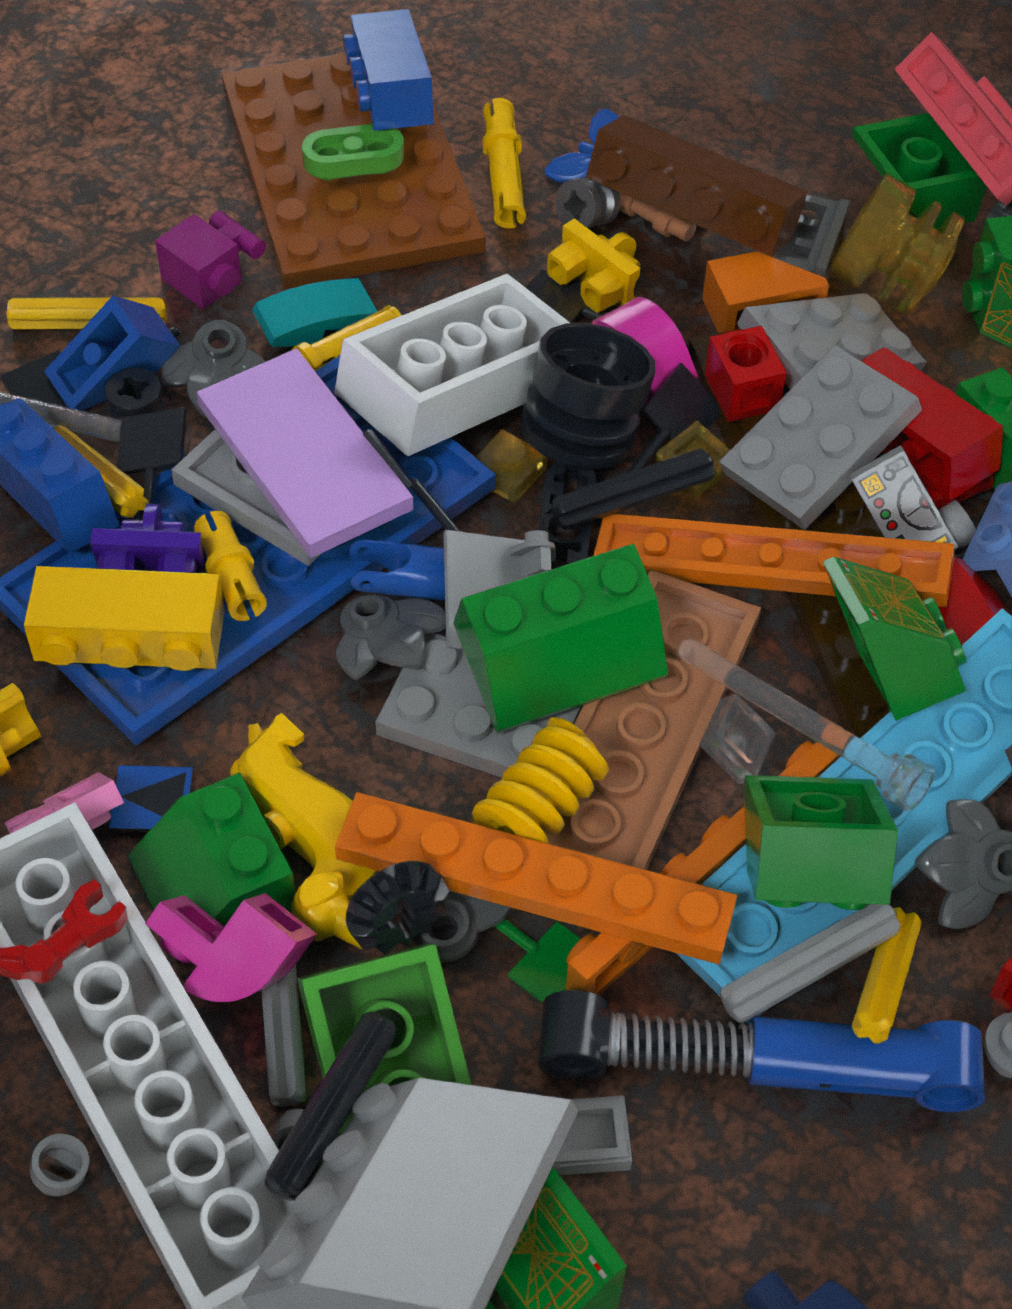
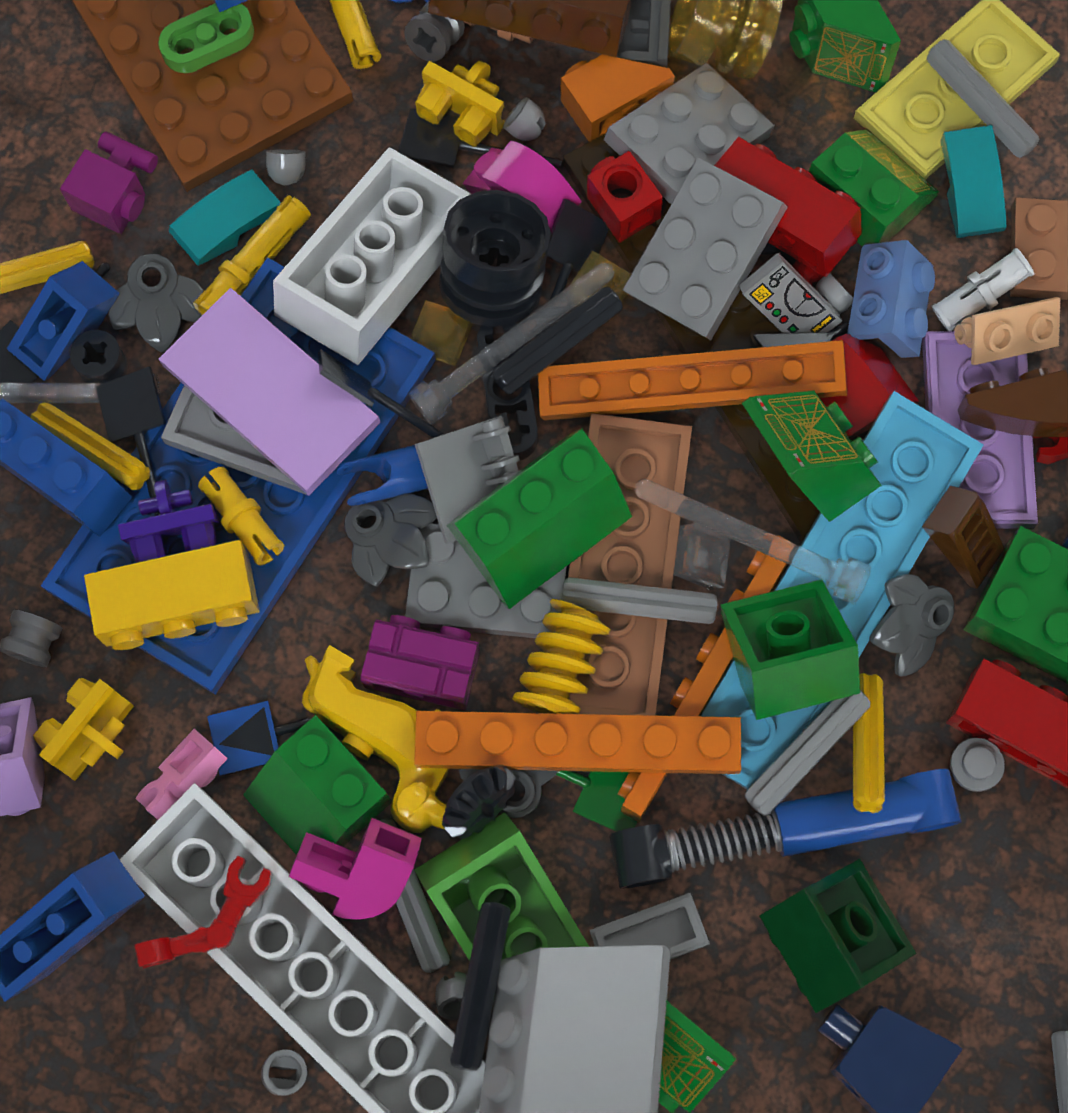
camera: 10 degrees left, 20 degrees up
none -> light grey hinge [266,149,306,186]
none -> magenta brick [361,615,480,711]
none -> clear piece [407,263,614,425]
none -> light grey hinge [503,97,546,141]
none -> light grey axle [562,577,718,624]
none -> dark green slope [759,859,917,1013]

